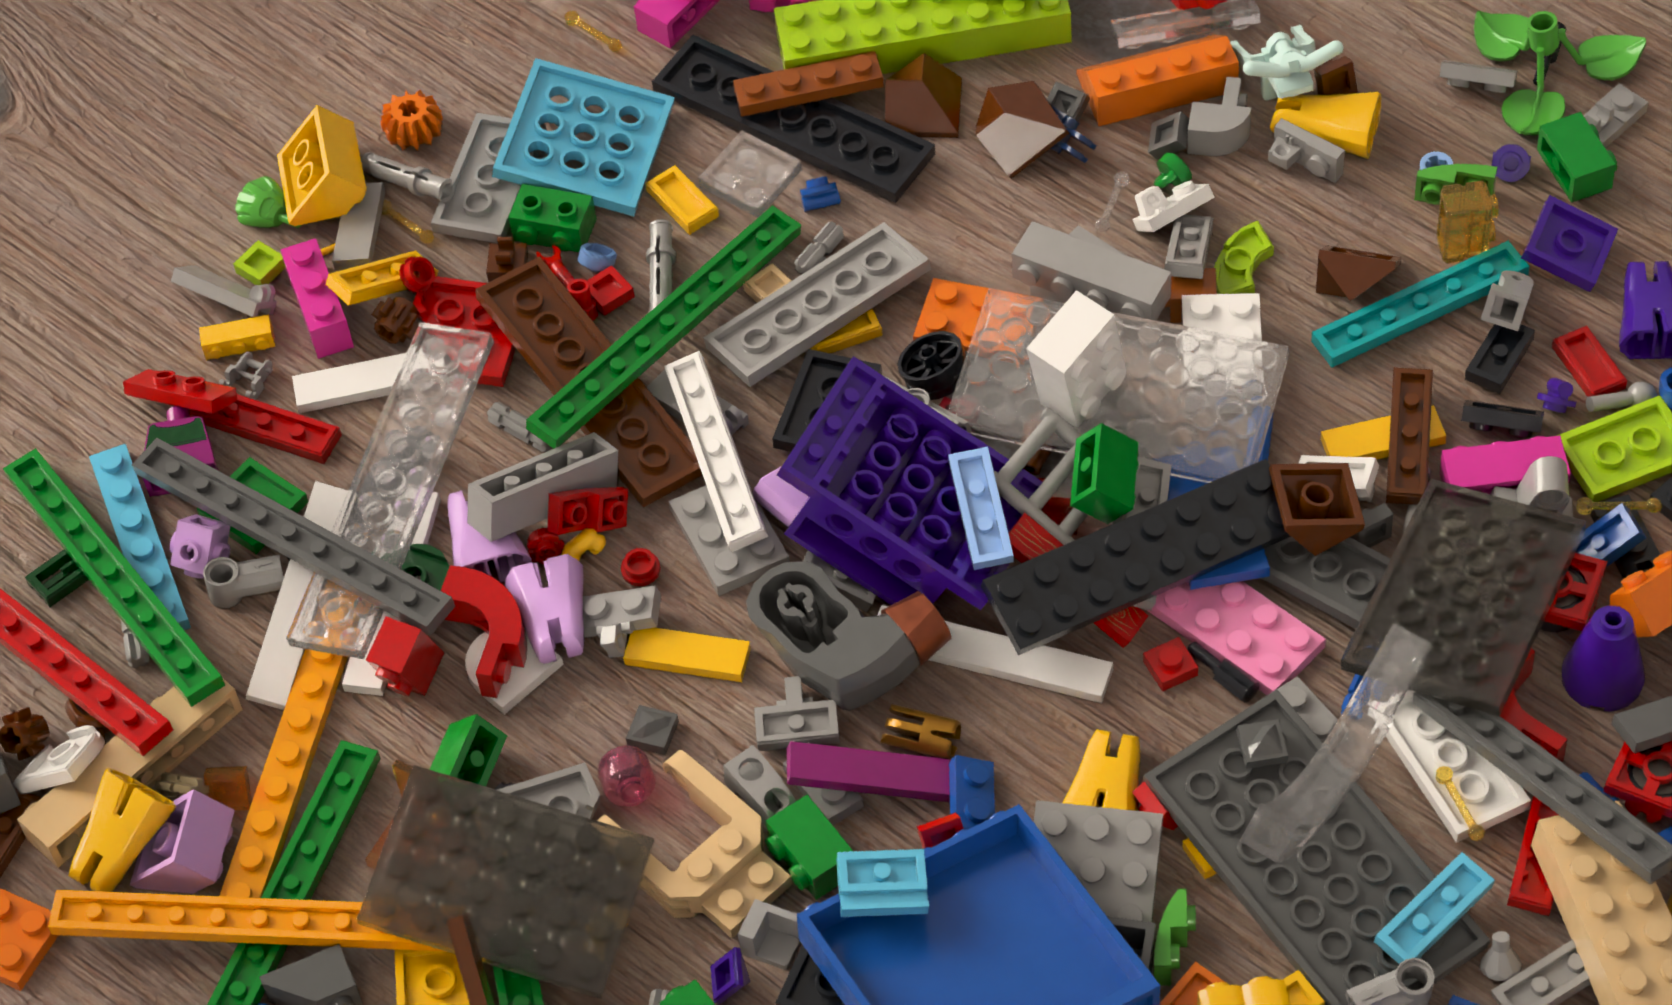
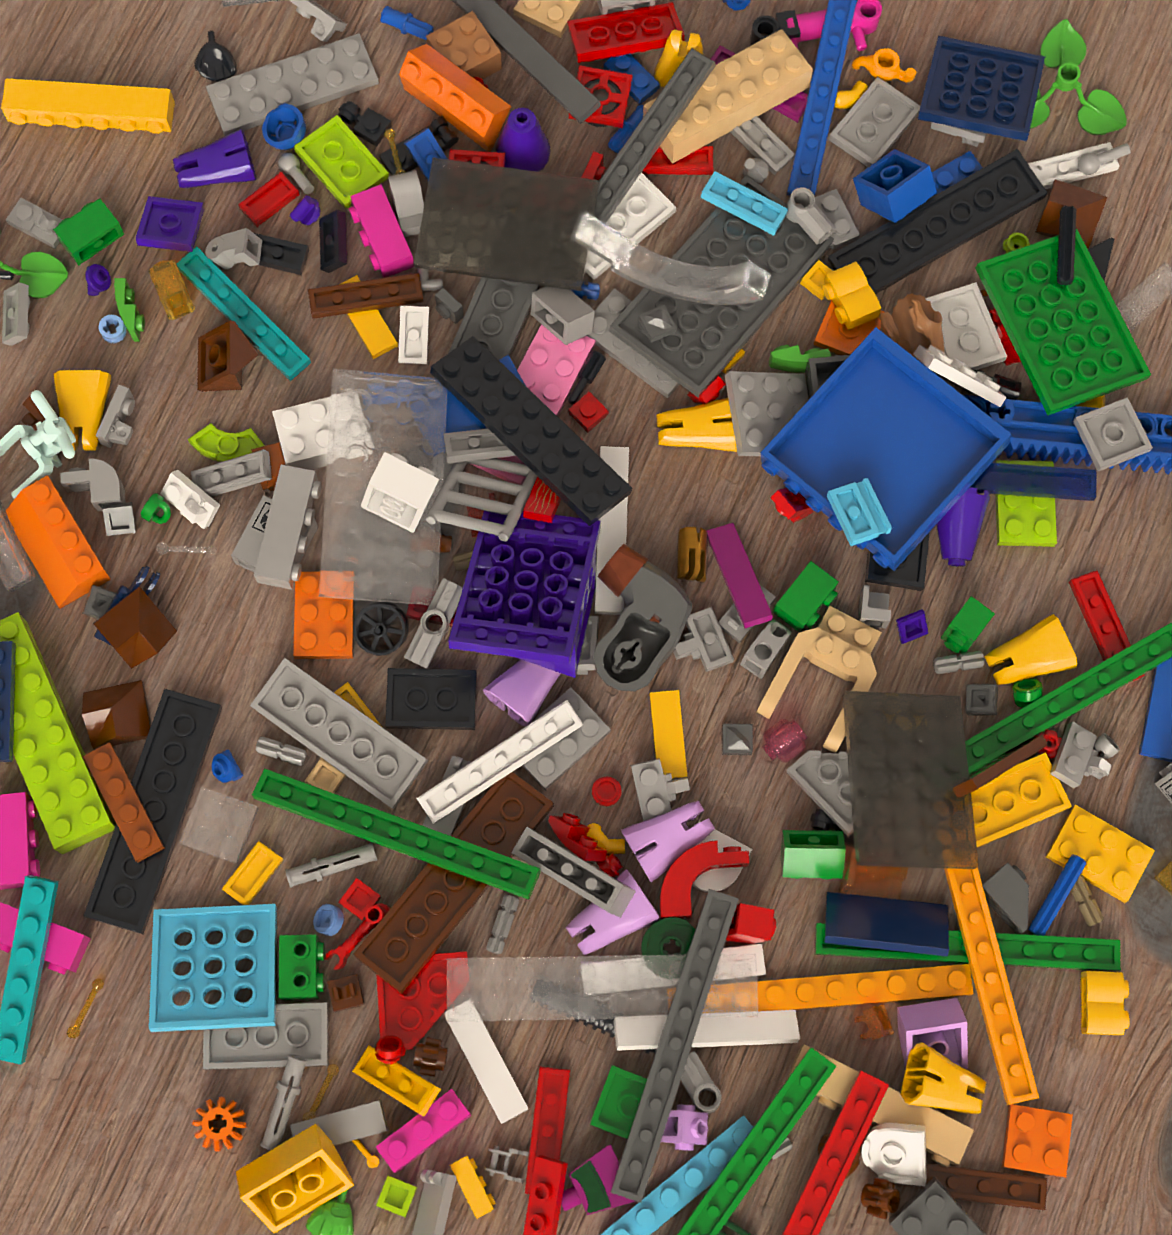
camera: 115 degrees left, 20 degrees up
dark tan piece [155,772,209,798] -> none
light blue plate [948,447,1014,570] -> none
blue plate [949,755,995,829] -> none
green brick [1070,423,1139,525] -> none
reddish brown slope [1269,463,1365,556] -> none
clear yellow hinge [1435,766,1485,841] -> none
none -> light grey brick [531,281,594,345]
none -> dark blue tile [824,892,949,957]

